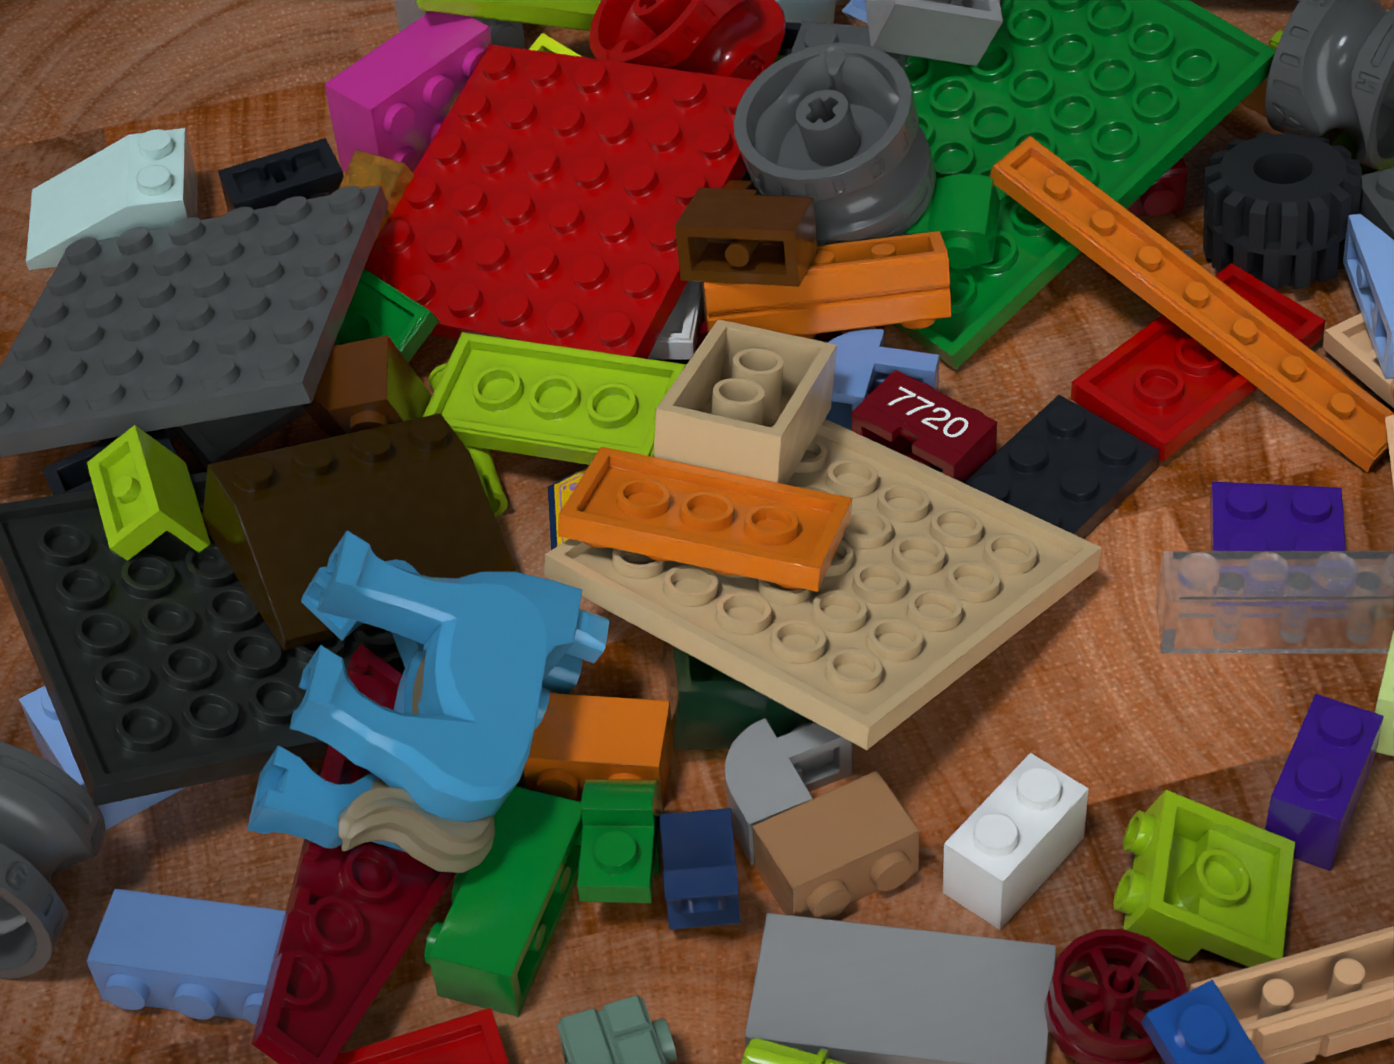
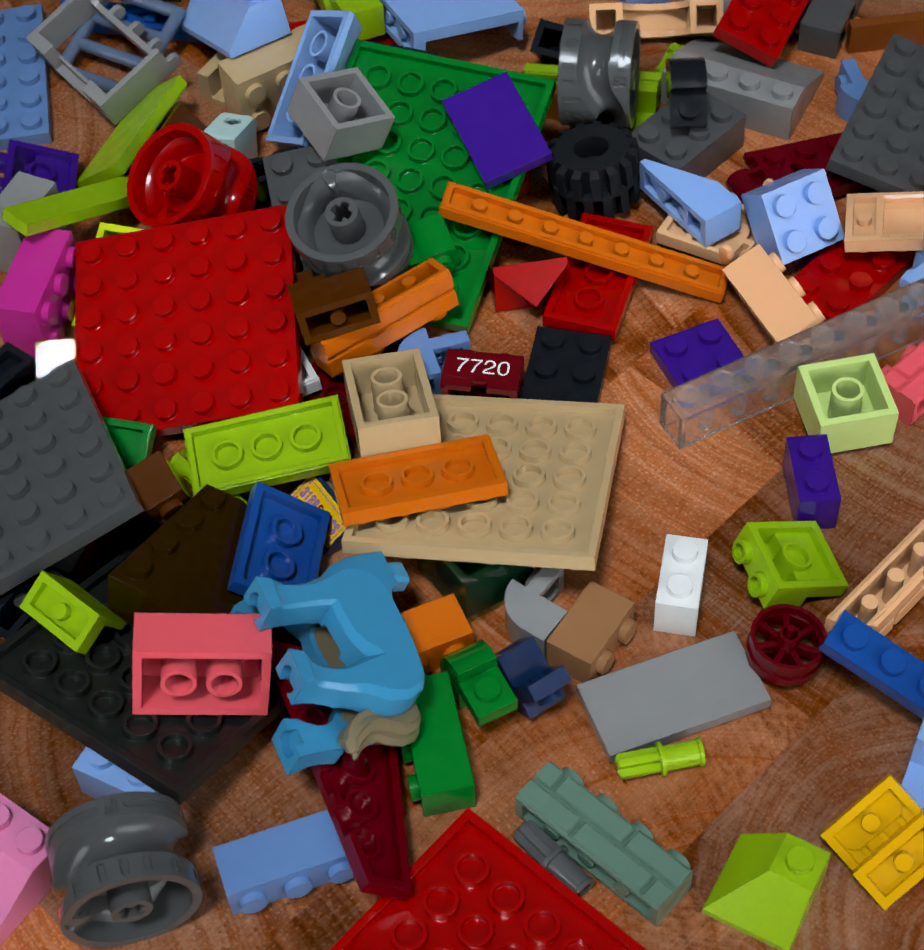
camera: 30 degrees left, 5 degrees up
none -> coral brick [132,612,272,715]
none -> blue plate [227,481,330,596]
none -> dark purple tile [442,72,553,189]
none -> red slope [488,257,568,312]

